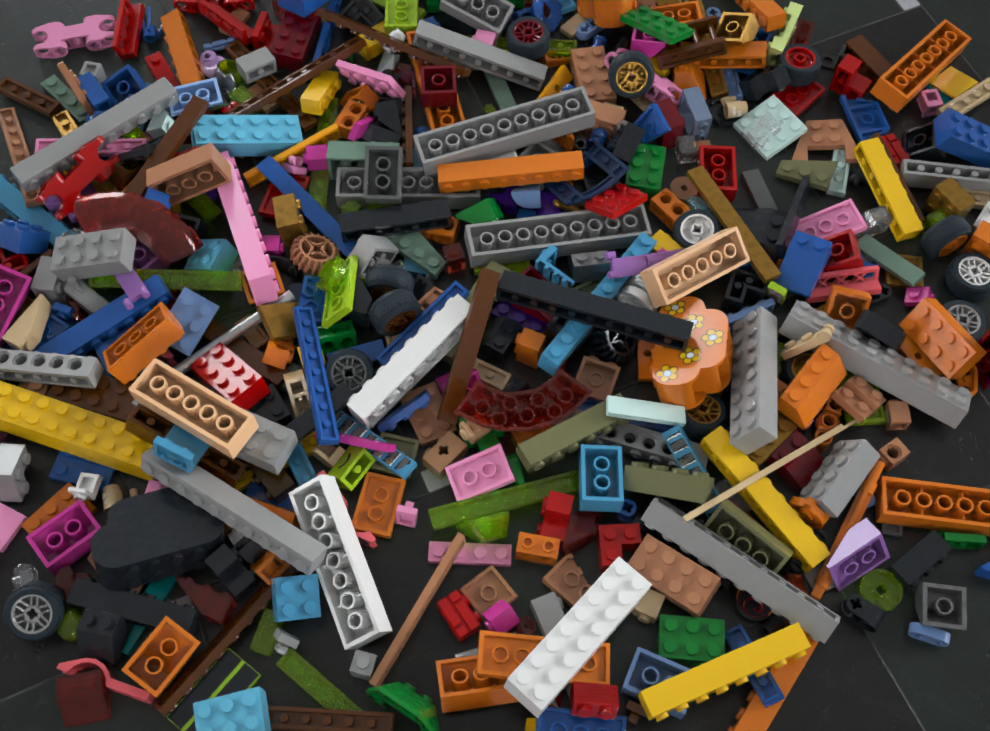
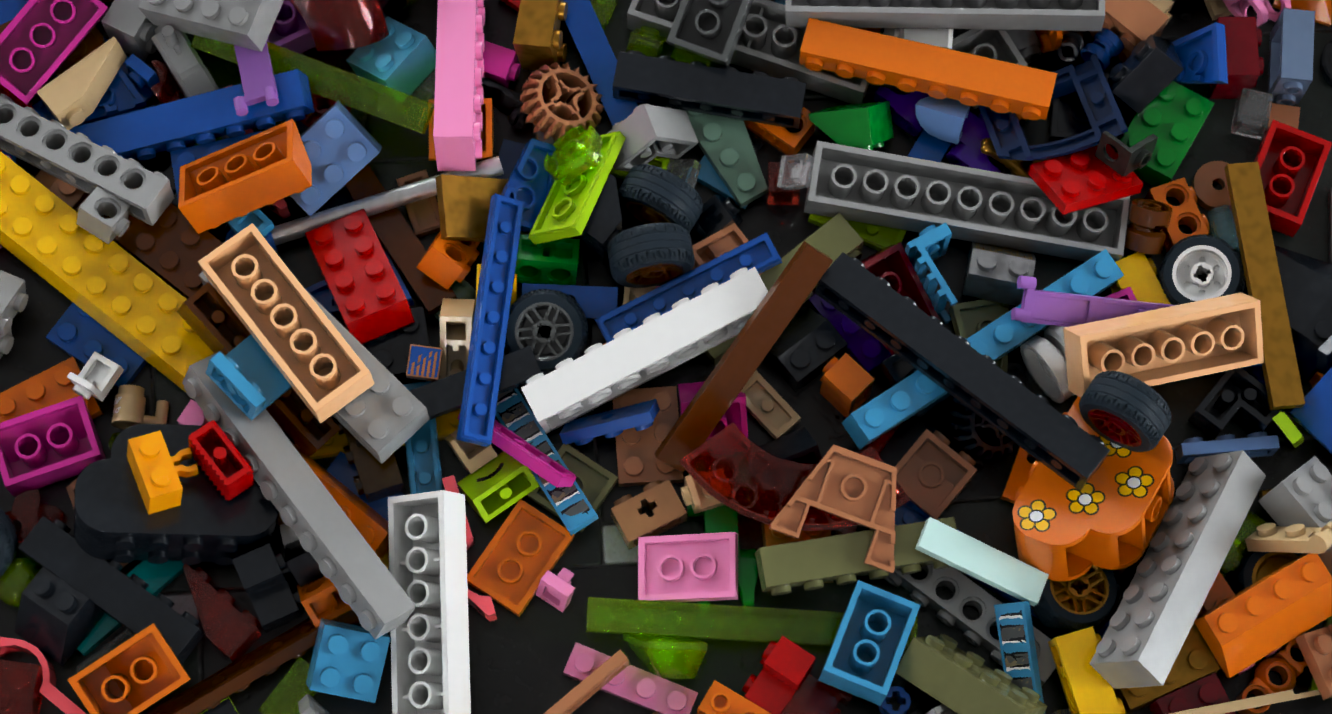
camera: 20 degrees right, 10 degrees up
none -> light grey brick [76,186,131,245]
none -> light orange brick [127,430,198,515]
none -> red brick [188,420,254,501]
none -> tile [406,344,443,381]
none -> nougat wing [769,444,897,574]
none -> clear plate [777,153,814,190]
none -> black wheel [1079,371,1172,452]
none -> pearl dark grey bracket [1095,131,1158,177]
none -> reddish brown wheel [1125,198,1172,255]

